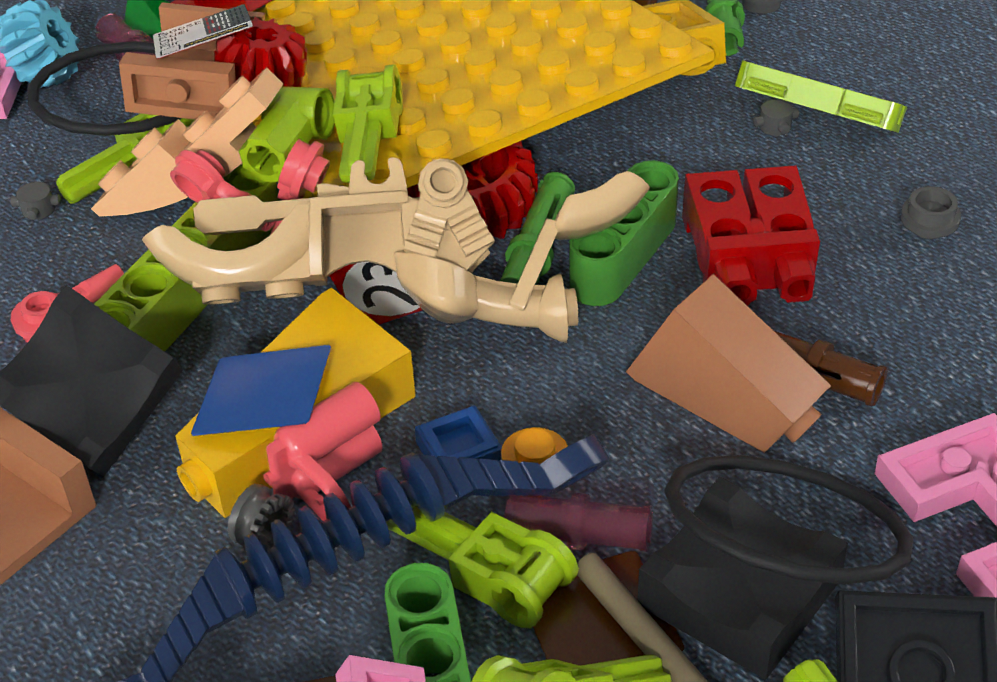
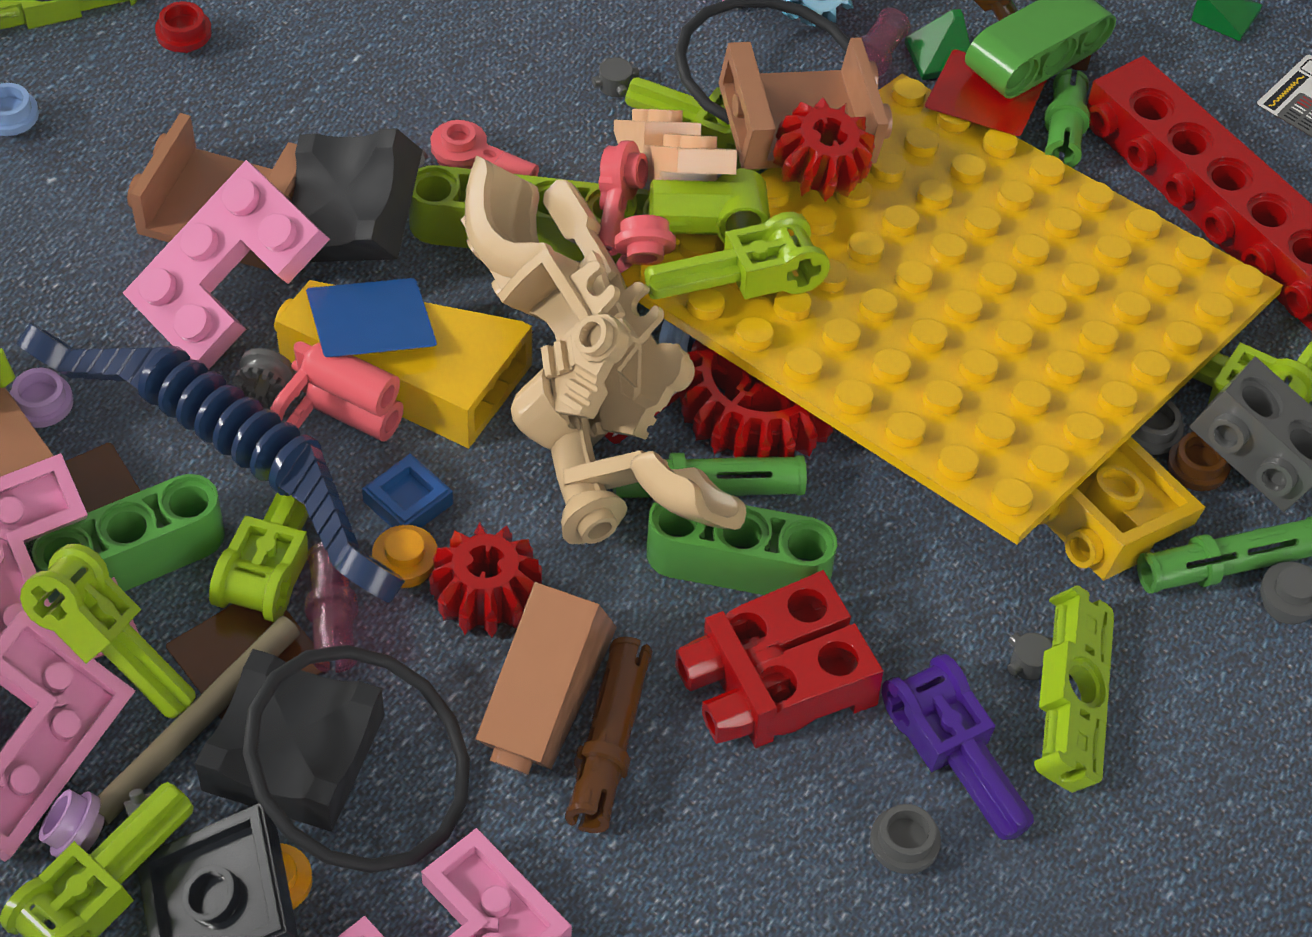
camera: 65 degrees right, 10 degrees up
sticker [153,4,253,59] -> none
none -> bright pink plate [123,160,330,370]
none -> red gear [429,522,542,638]
none -> dark purple connector [881,654,1034,840]

